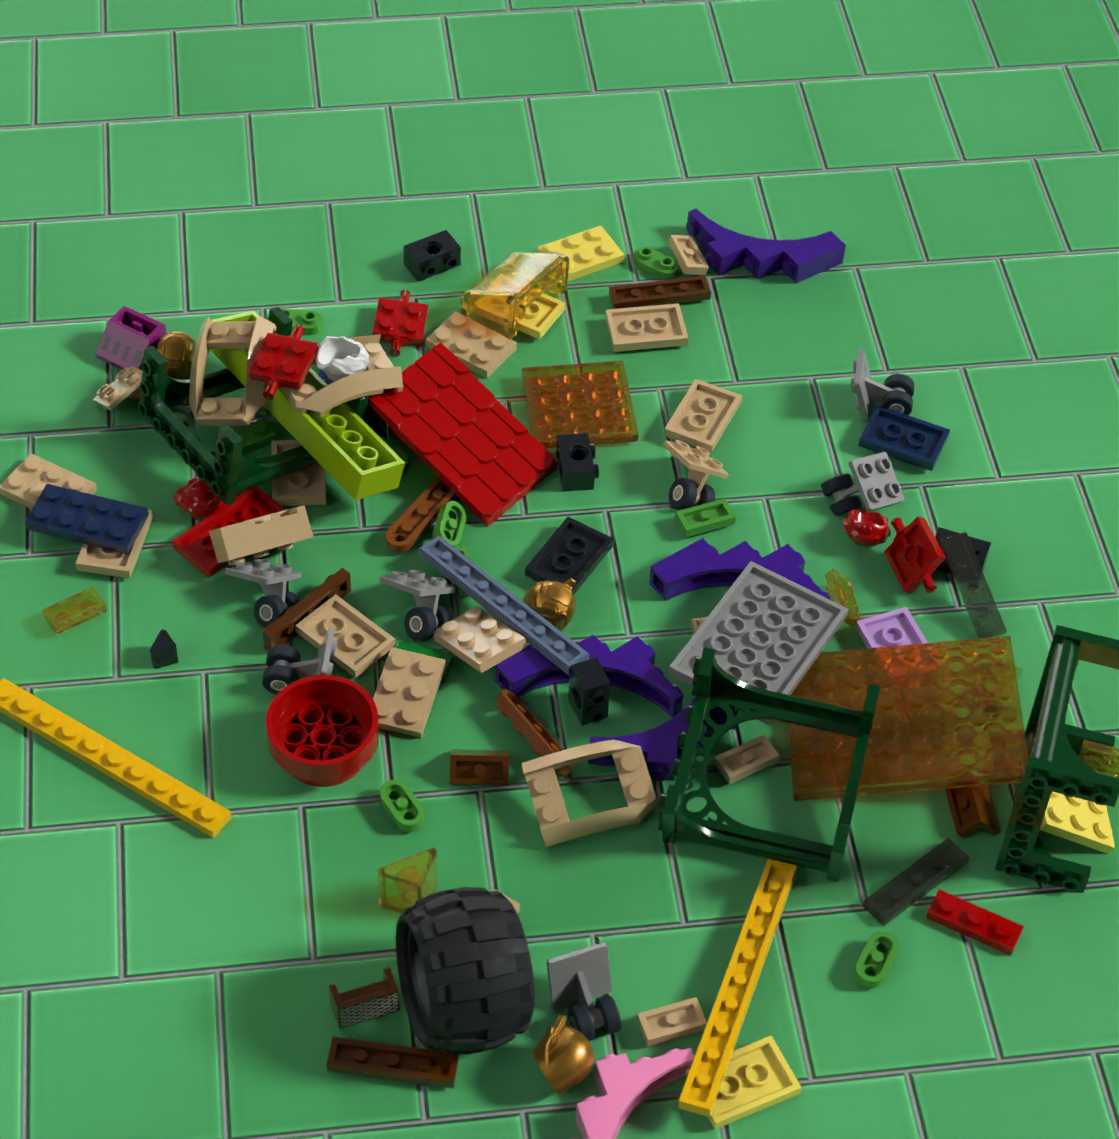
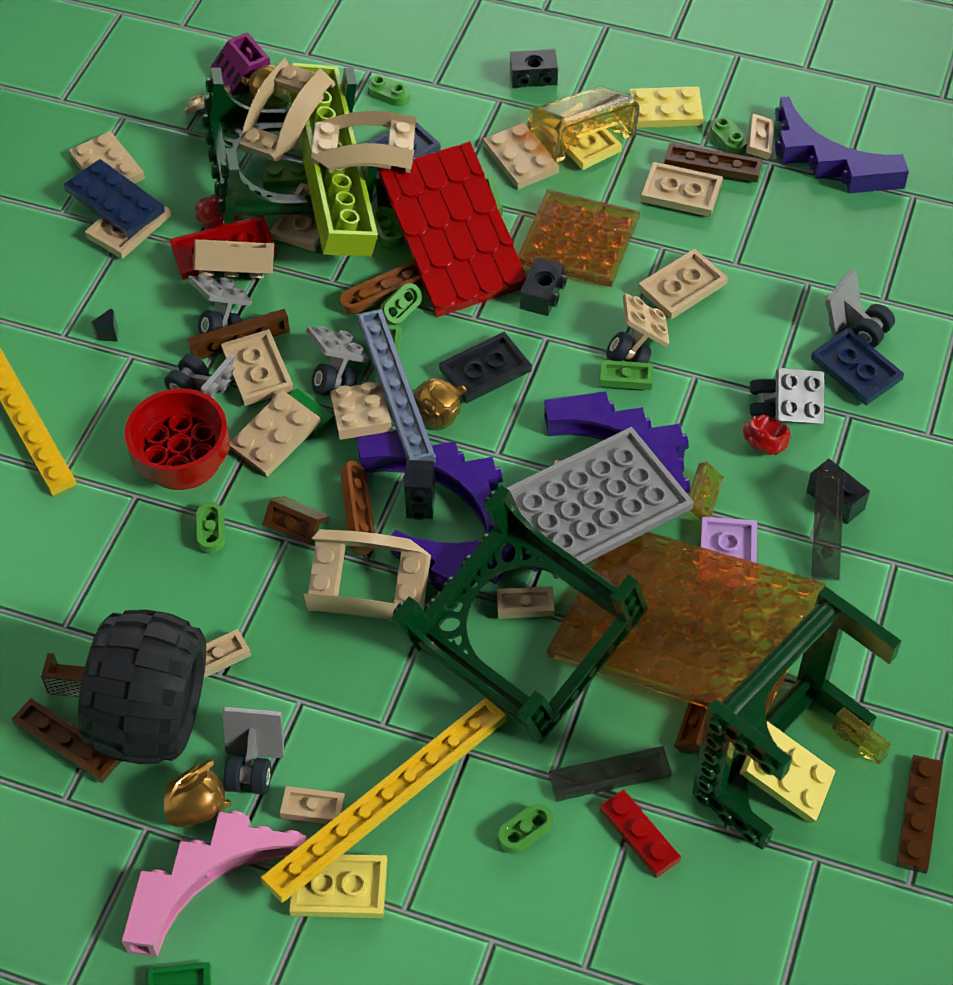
camera: 30 degrees right, 5 degrees up
clear yellow plate [43,587,107,635] -> none
red plate [249,324,318,400] -> none
white hair [315,336,369,381] -> none
red plate [372,290,428,357] -> none
clear yellow slope [378,848,437,913] -> none
red plate [884,516,946,594] -> none

